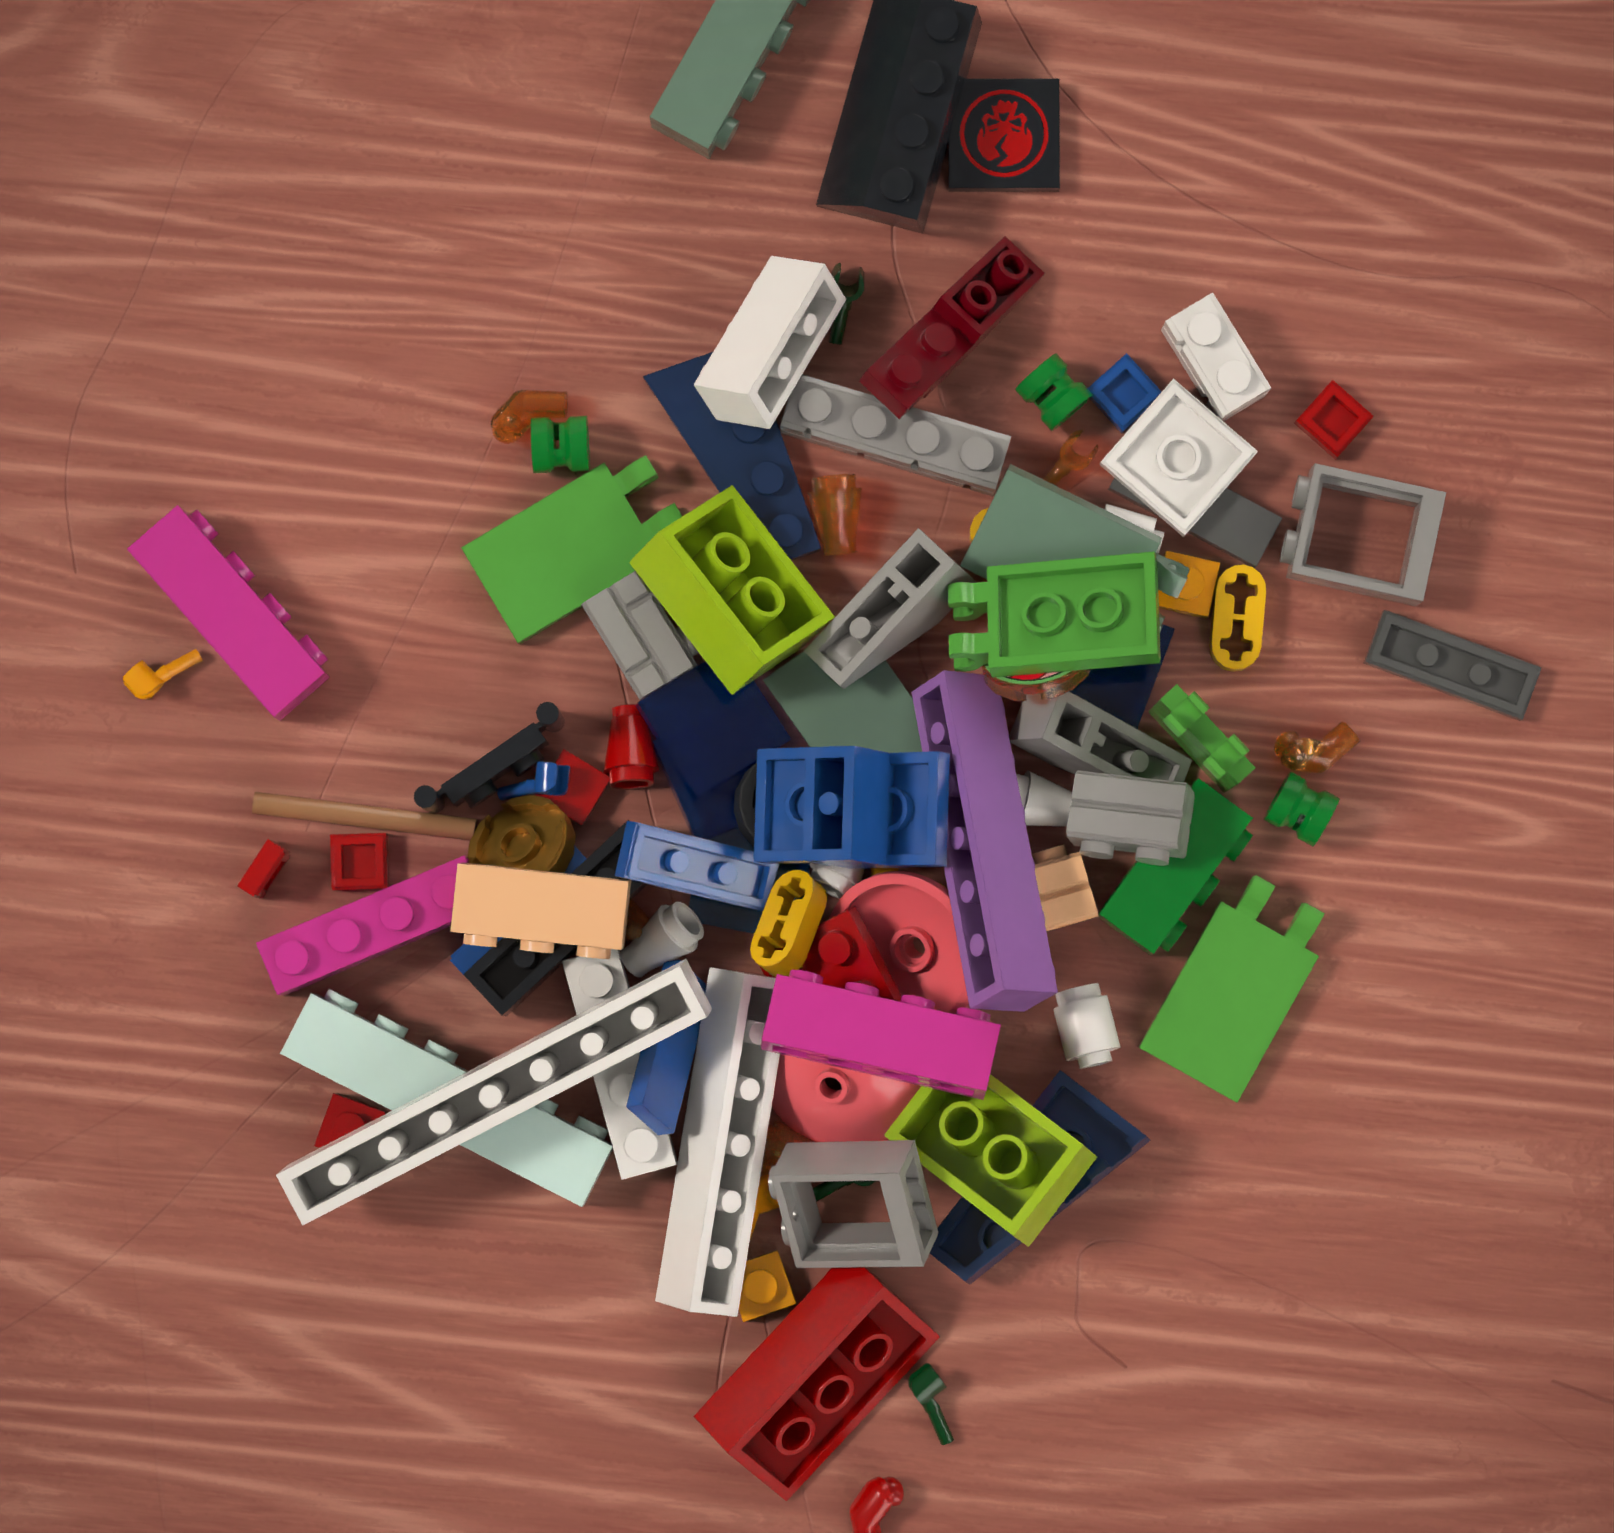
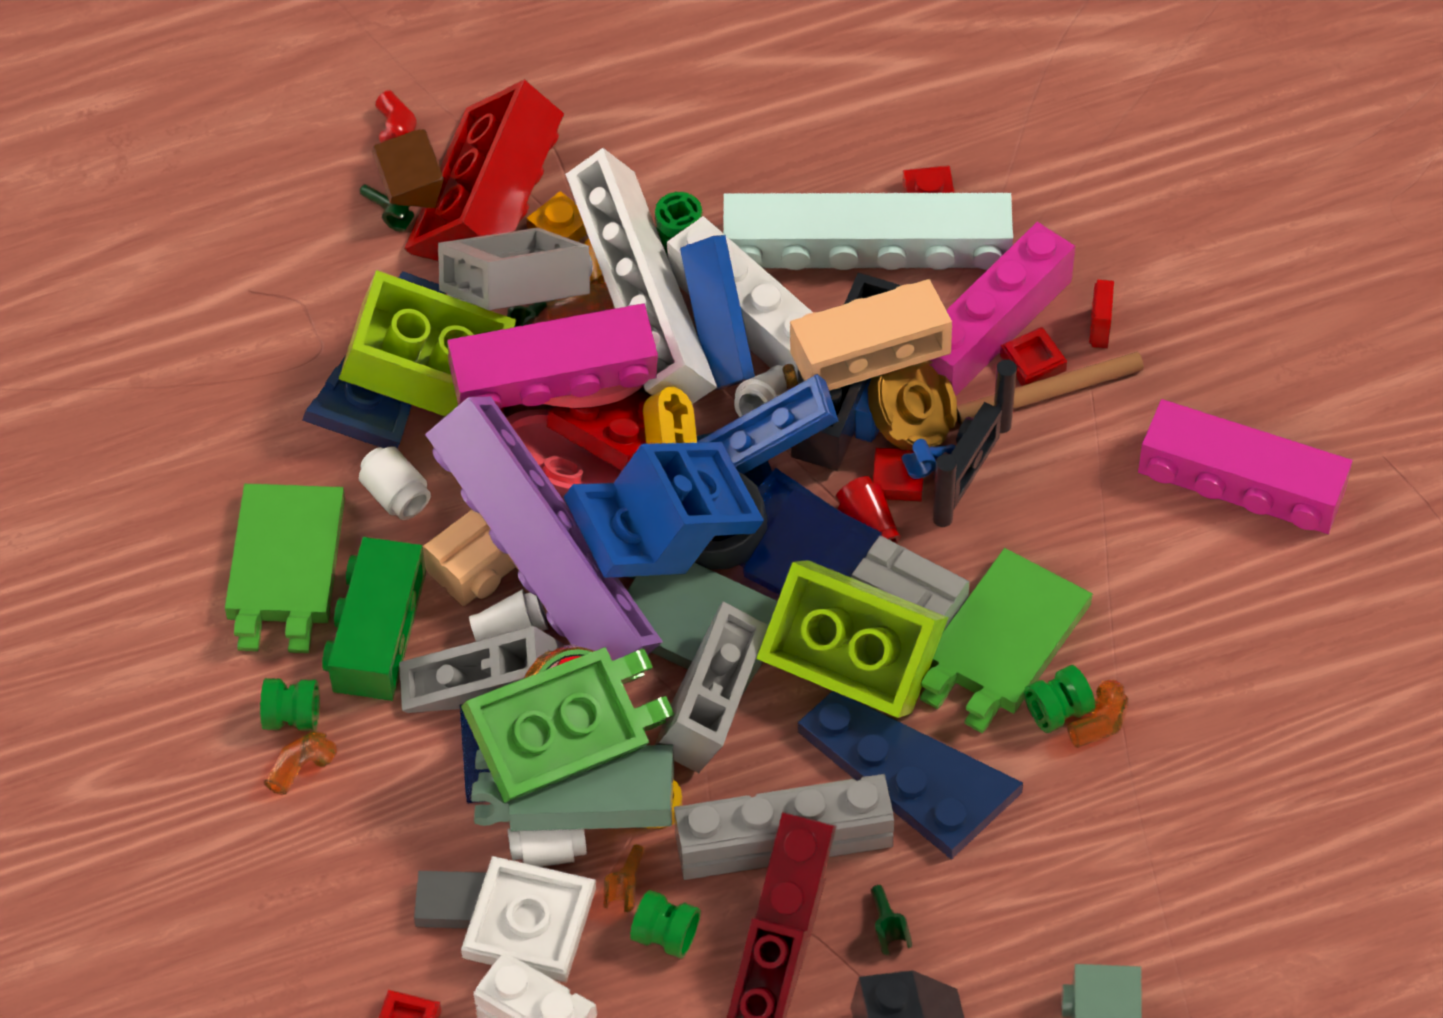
camera: 155 degrees right, 30 degrees down
light orange hand [123,649,203,700] -> none
white brick [276,959,712,1226] -> none
white brick [694,256,846,429] -> none
clear orange cone [807,474,862,555] -> none
light grey brick [1066,770,1195,866] -> none
blue tile [1087,353,1162,434] -> none
bright green tile [1148,684,1255,793] -> none
light orange plate [1158,551,1220,619] -> none
yellow beam [1209,564,1266,672] -> none
light grey window [1280,463,1447,606] -> none
dark grey tile [1364,610,1541,721] -> none
none -> reddish brown slope [372,129,443,208]
none -> green wheel [655,192,703,256]

